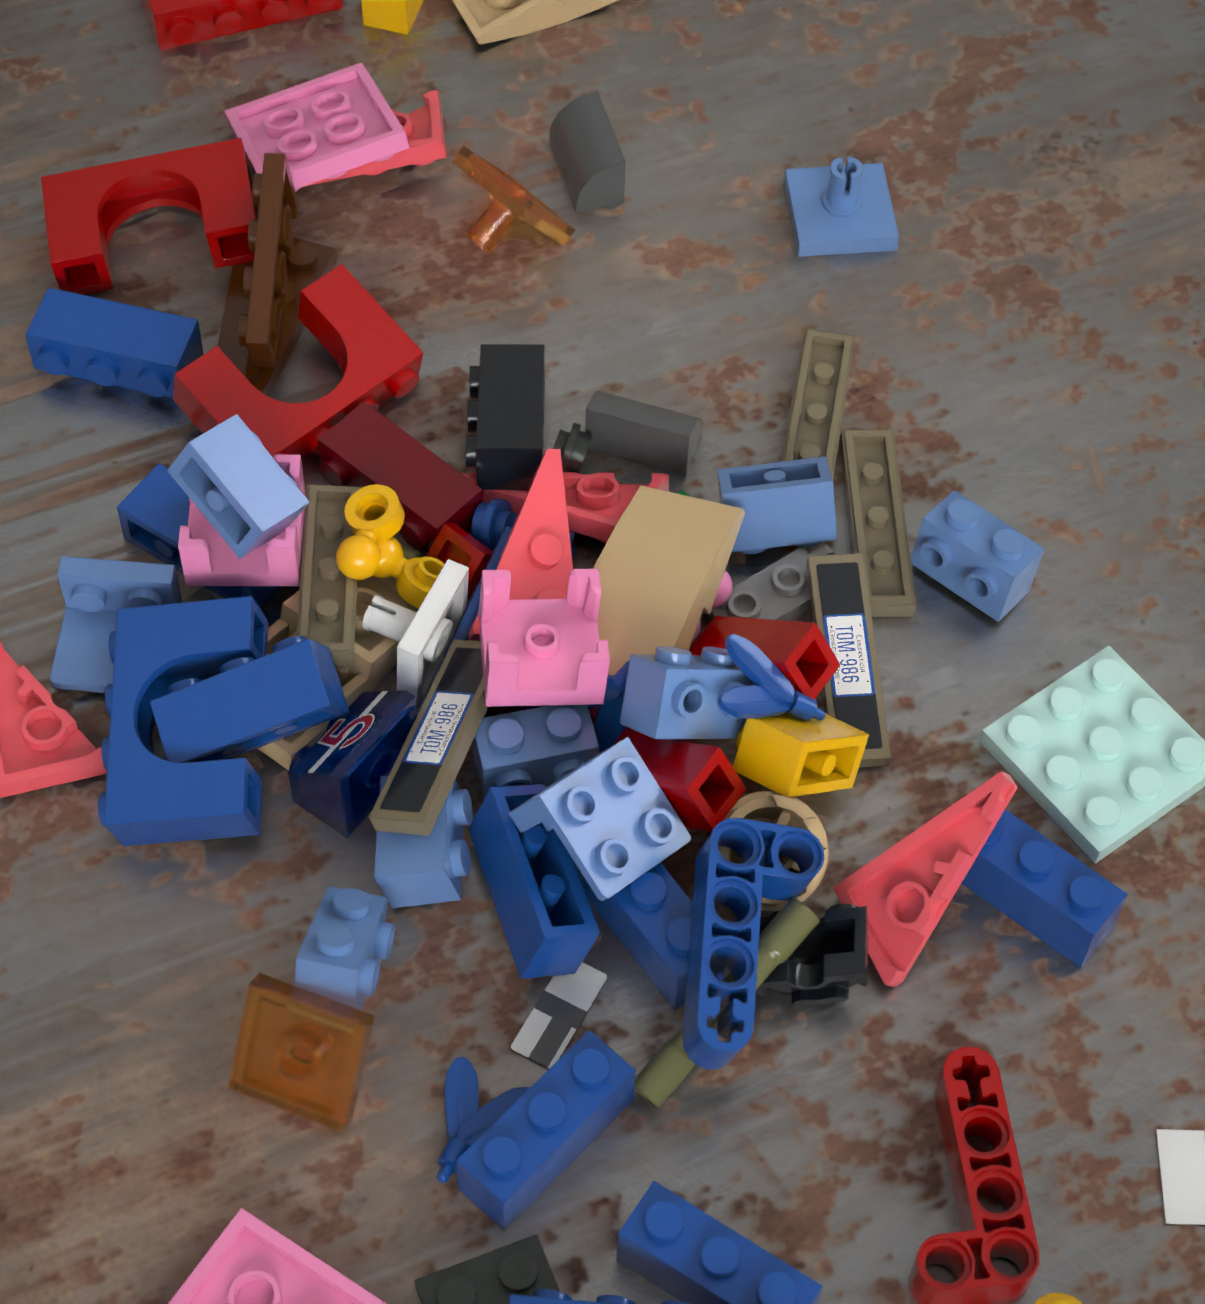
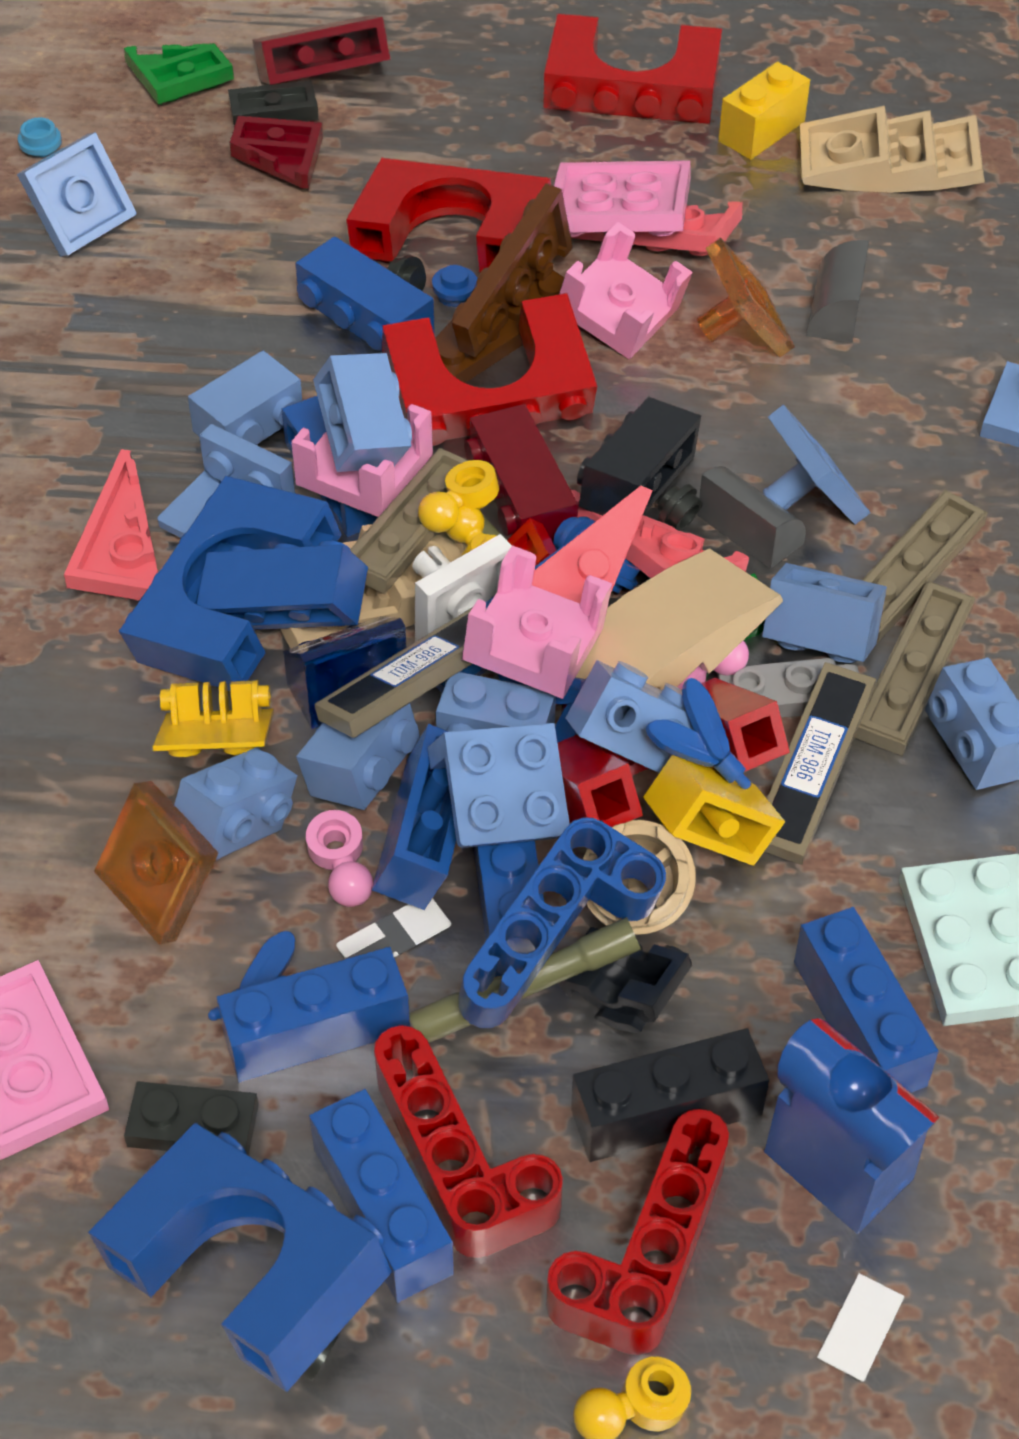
camera: 30 degrees right, 5 degrees down
coral wing [832,771,1018,988] -> none
none -> yellow hinge [153,680,274,757]
none -> medium blue brick [188,350,303,445]
none -> bright pink plate [306,810,374,907]
none -> red beam [374,1025,563,1258]
none -> pearl dark grey plate [387,255,426,291]
none -> blue plate [432,265,477,307]
none -> bright pink panel [560,222,693,360]
none -> black brick [571,1028,769,1162]
none -> medium blue tile [762,404,871,525]
none -> blue piece [764,1018,940,1235]

